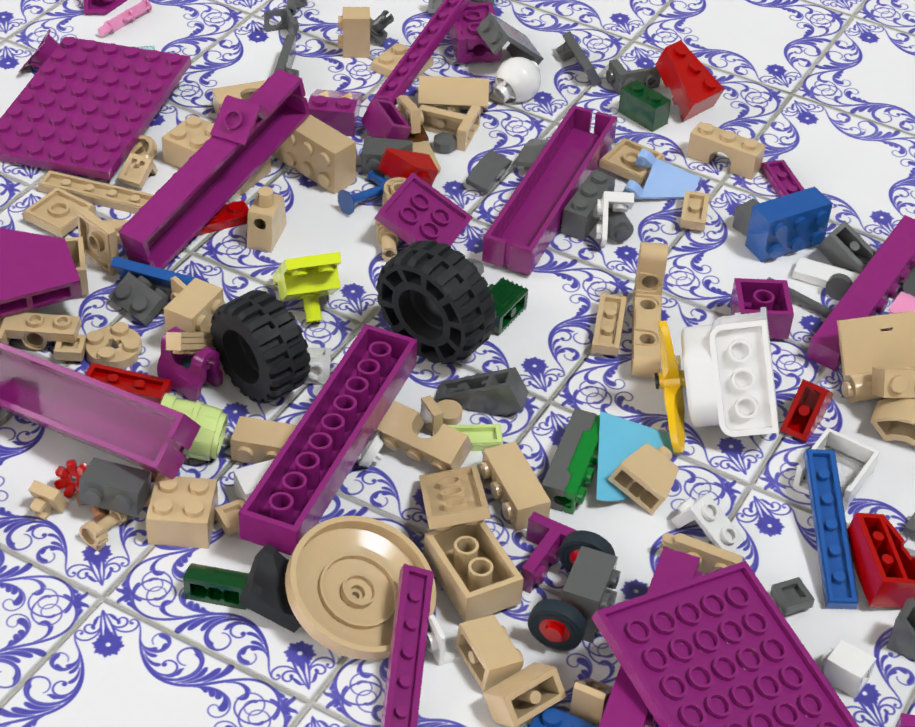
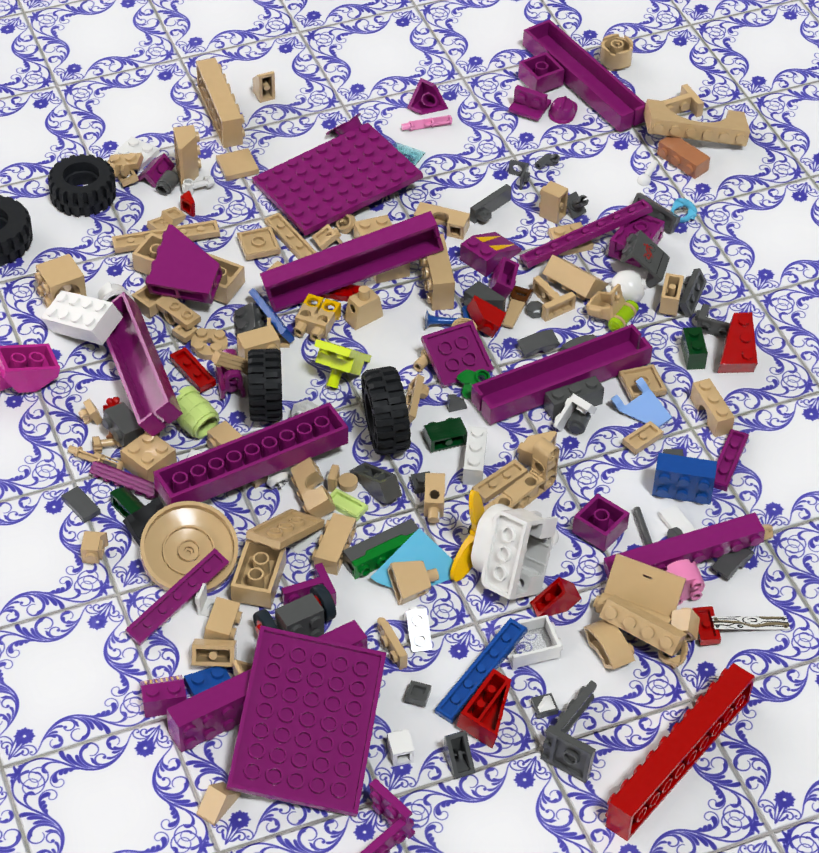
camera: 40 degrees right, 5 degrees up
tan plate [76,206,119,275] -> none
magenta piece [210,95,268,146] -> none
tan hinge [396,95,424,134] -> none
dark grey slope [817,221,876,273] -> none
none -> dark grey tile [61,486,101,523]
none -> tan piece [68,445,124,470]
none -> tan window [80,531,108,564]
none -> magenta piece [89,461,159,499]
none -> tan hips [294,293,341,341]
none -> dark grey plate [410,471,430,494]
none -> tan torso [424,473,445,523]
none -> green plate [456,369,491,399]
none -> white arch [463,426,488,486]
none -> tan slope [517,431,557,467]
none -> tan piece [586,284,639,331]
none -> tan brick [659,273,684,316]

